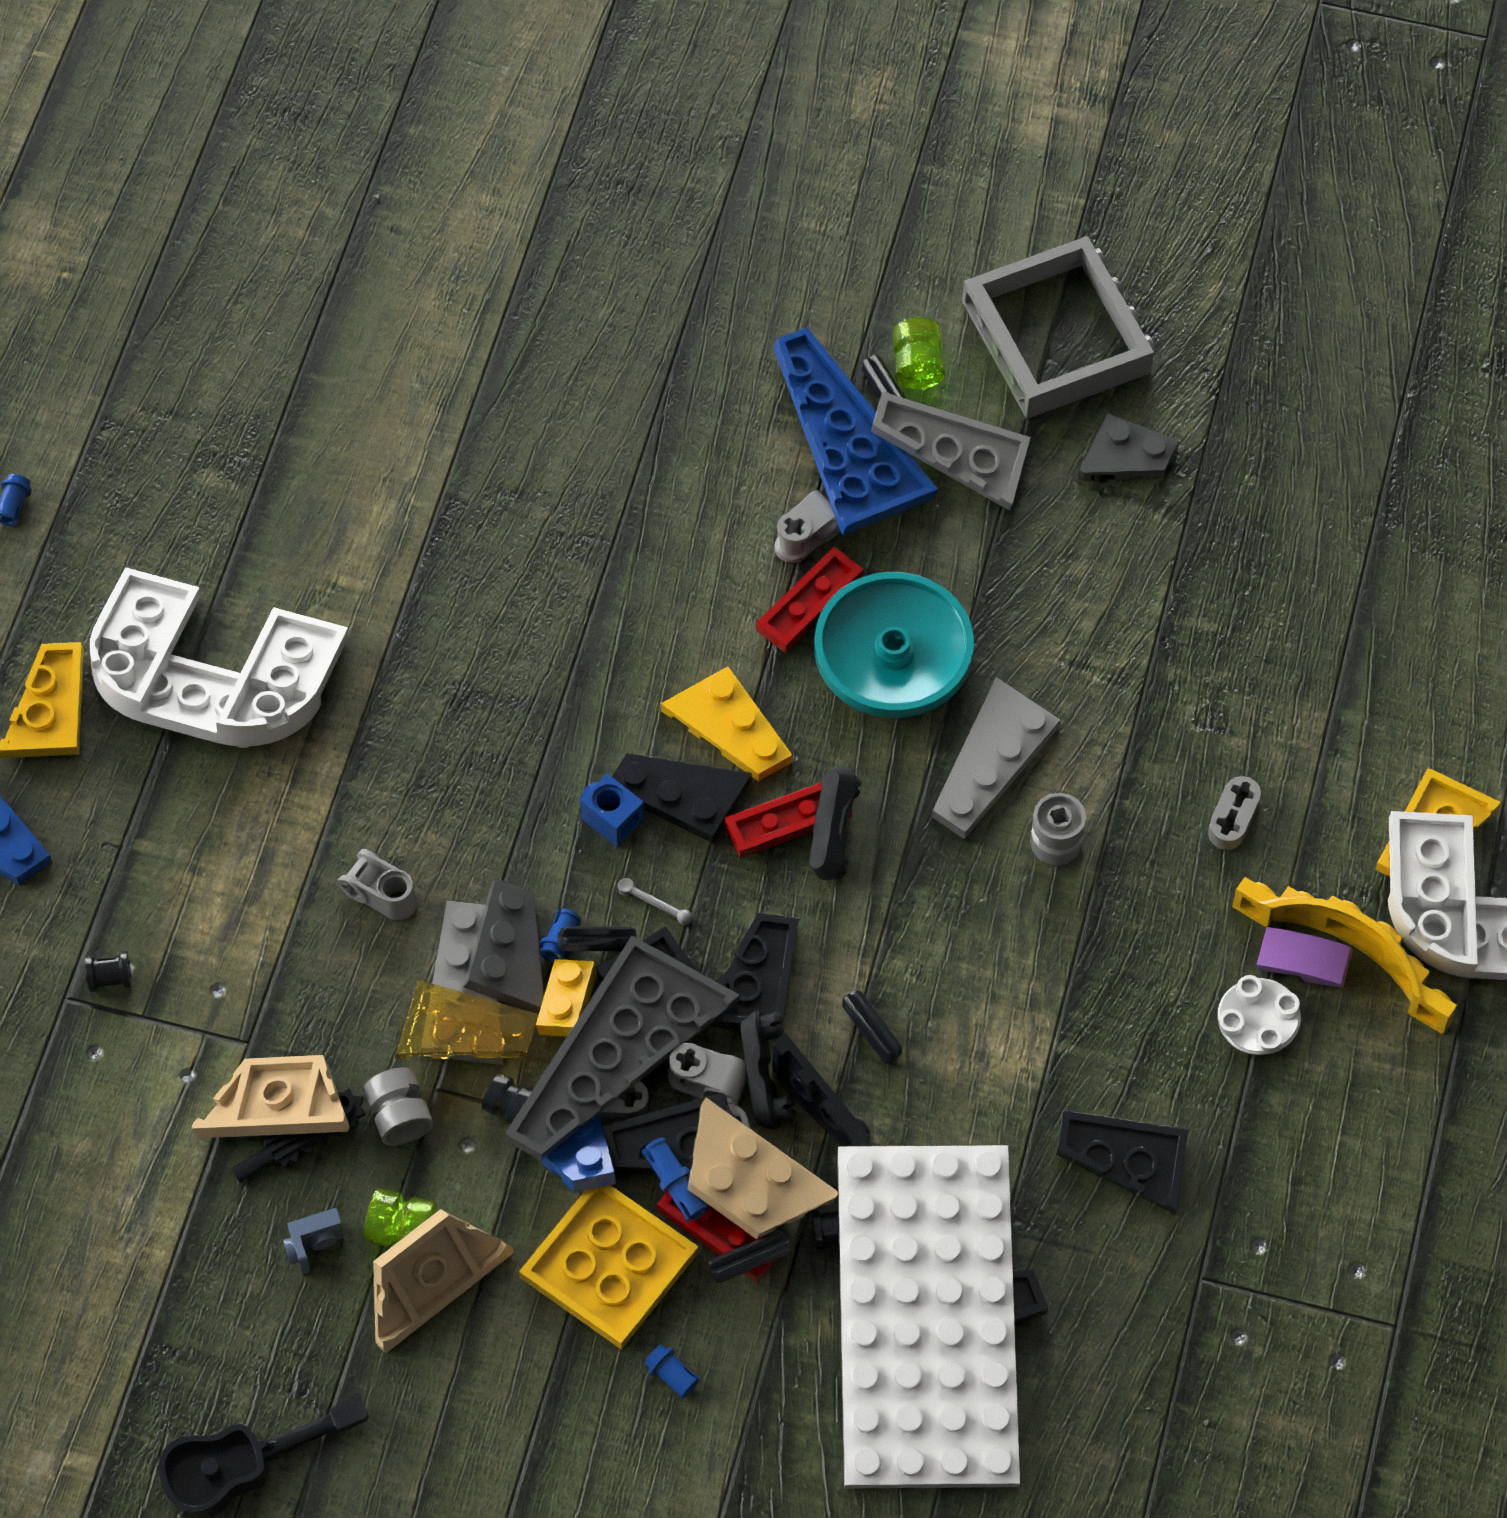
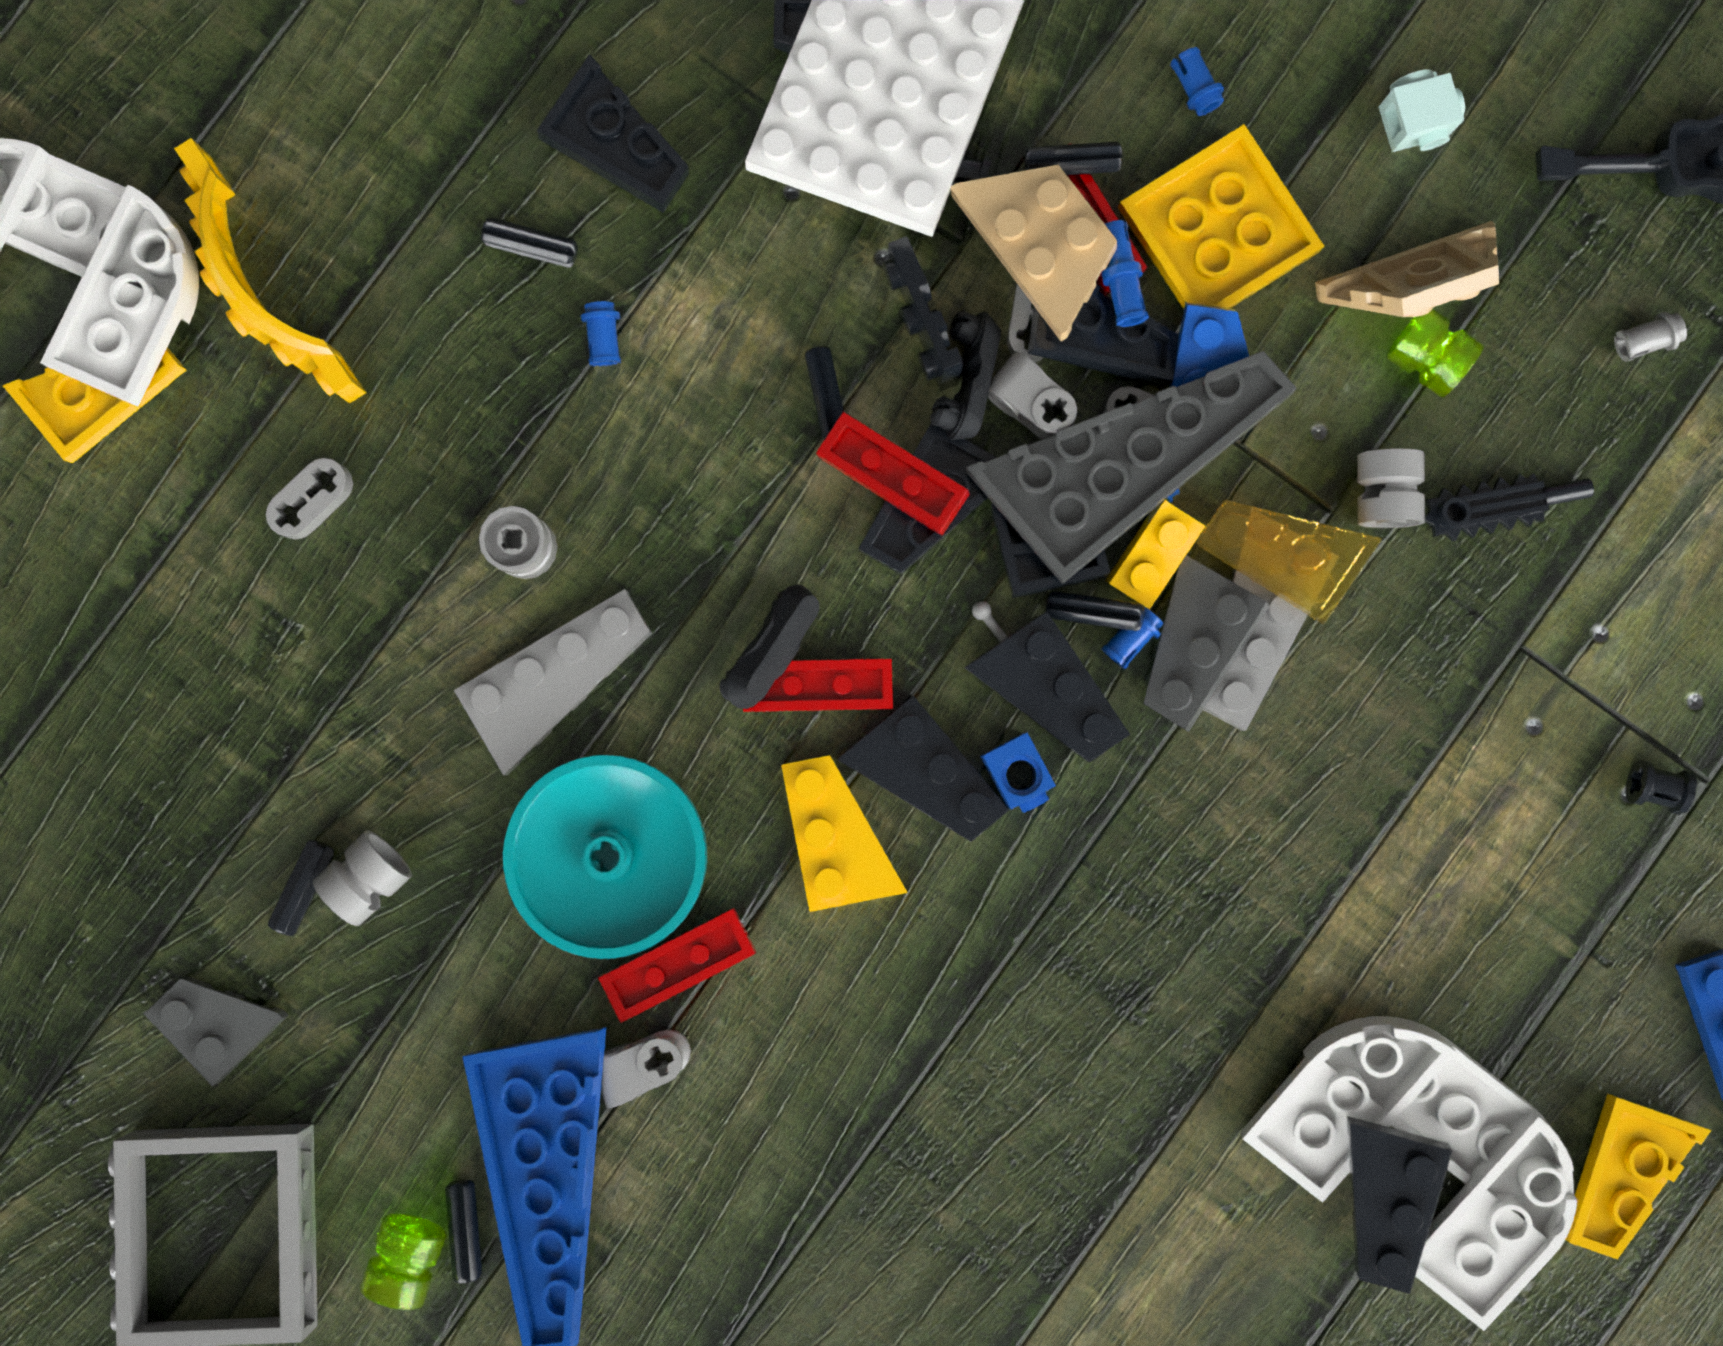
camera: 155 degrees left, 25 degrees up
tan wing [192,1055,349,1138] -> none
sand blue bracket [283,1208,344,1275] -> none
light grey piece [337,849,417,921] -> none
black wheel [481,1073,533,1124] -> none
light grey wing [871,392,1030,510] -> none
white dish [1218,975,1301,1055] -> none
medium lavender slope [1257,927,1353,988] -> none
none -> black axle [268,840,334,936]
none -> light grey wheel [313,830,412,926]
none -> black axle [481,217,578,268]
none -> blue pin [580,301,621,366]
none -> red plate [816,412,970,536]
none -> black wing [963,611,1130,763]
none -> black wing [1347,1116,1453,1294]
none -> light aqua brick [1379,69,1465,152]
none -> light grey pin [1614,312,1687,362]

